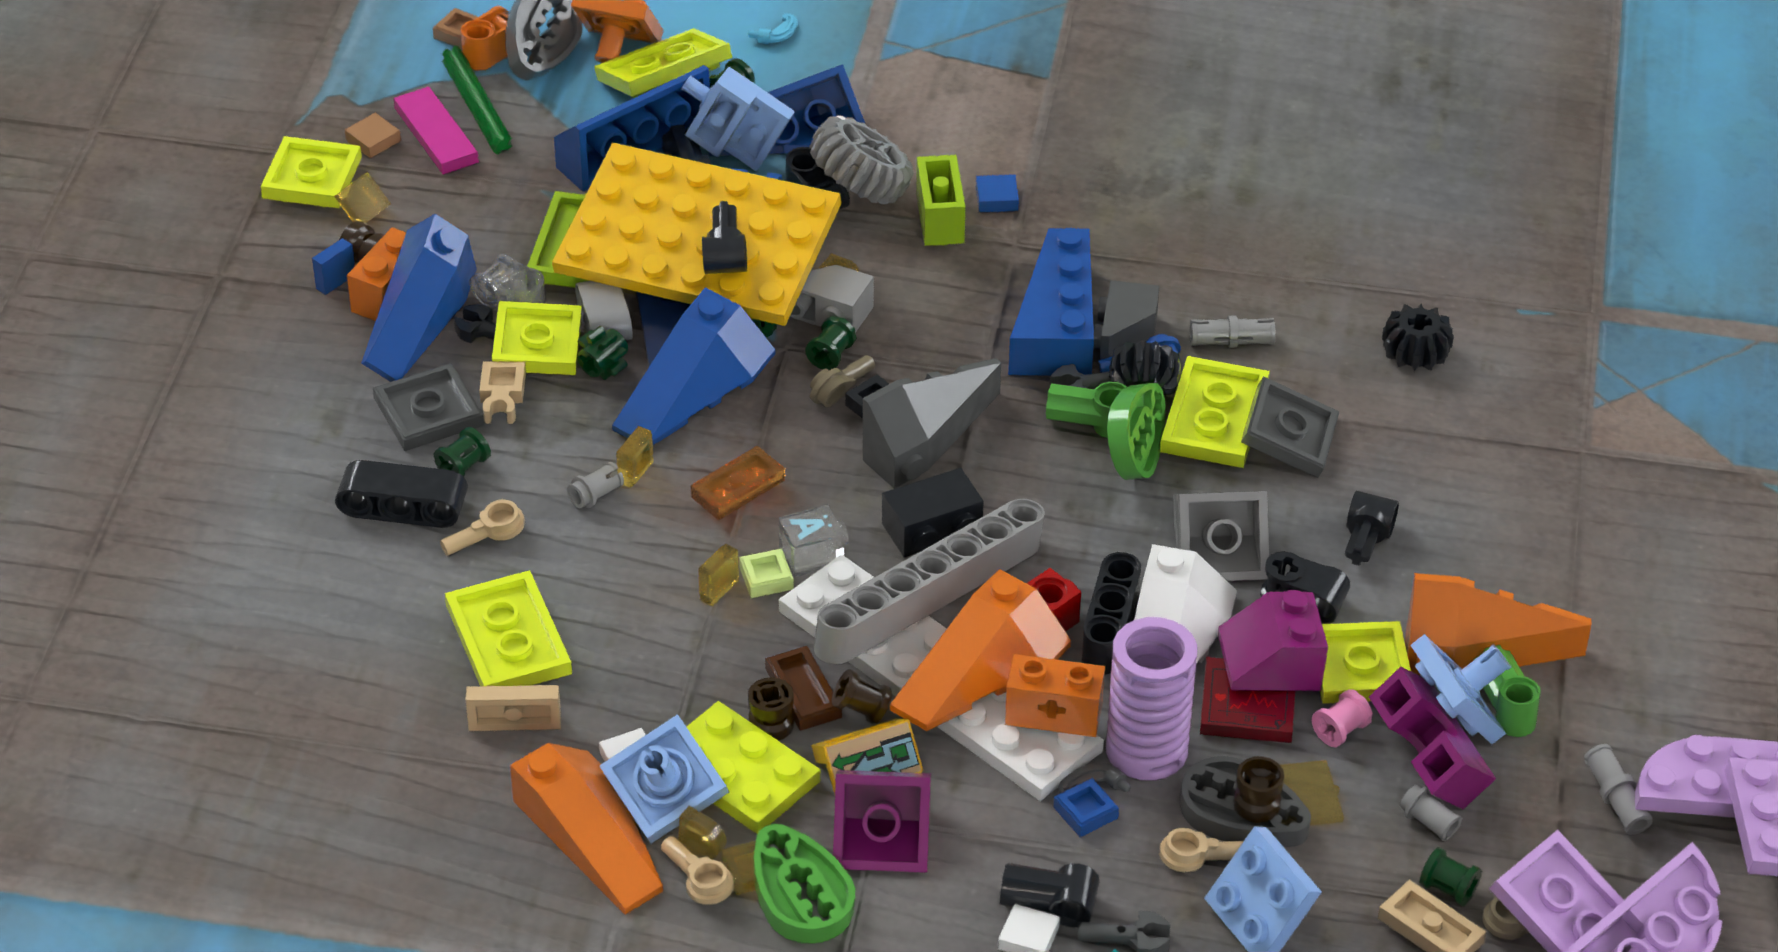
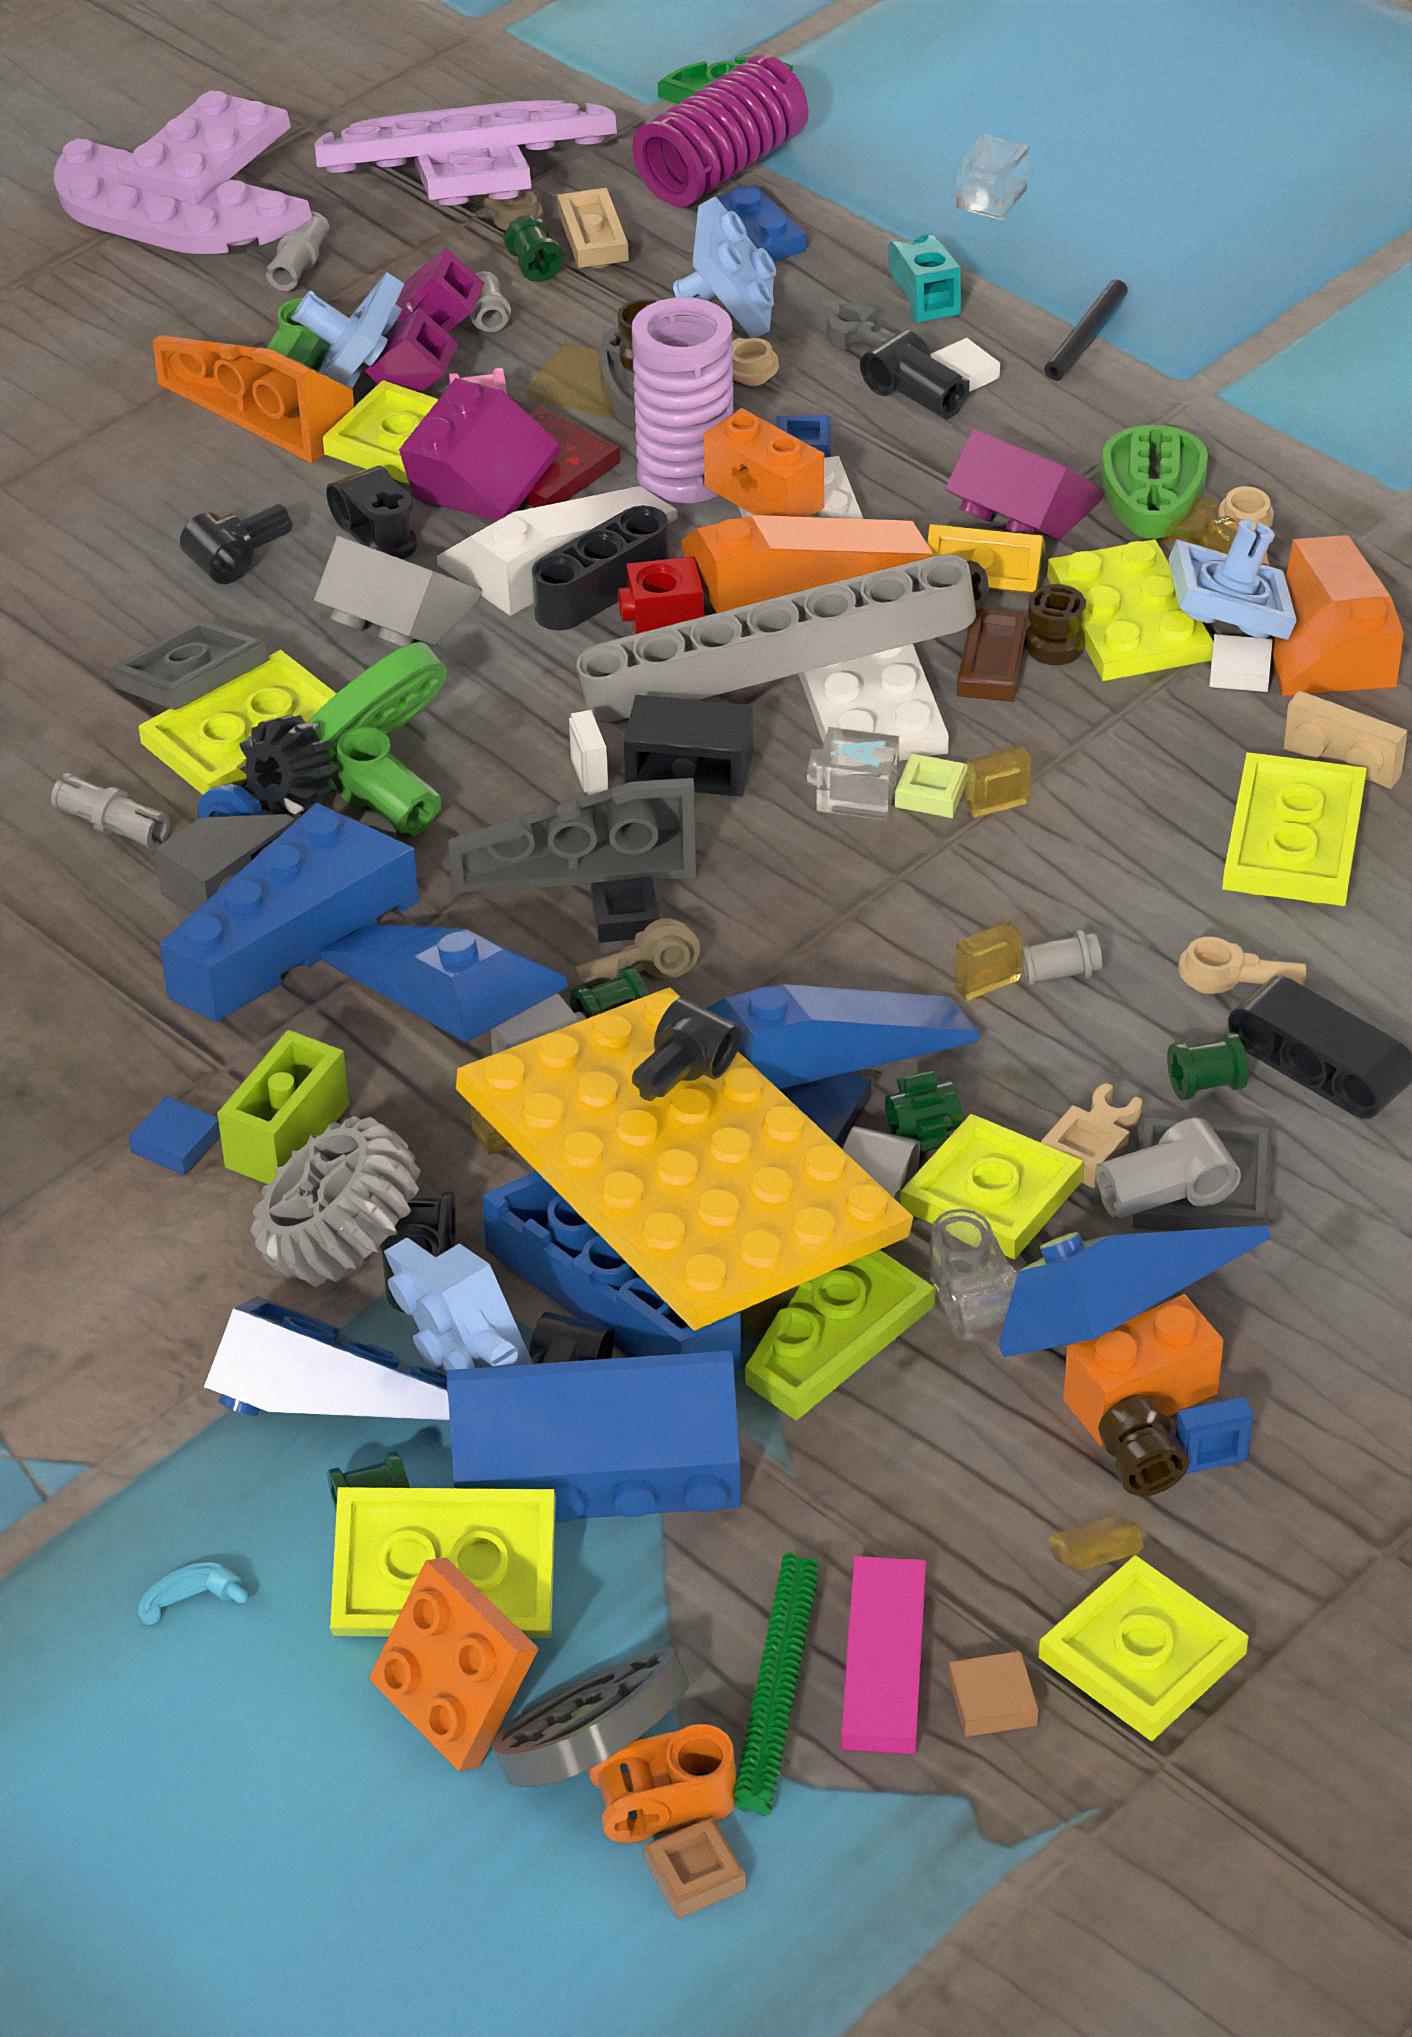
camera: 145 degrees left, 0 degrees up
clear orange plate [691,446,785,520] -> none
none -> blue wedge [320,924,568,1043]
none -> white tile [569,710,608,795]
none -> light grey piece [1096,1118,1241,1219]

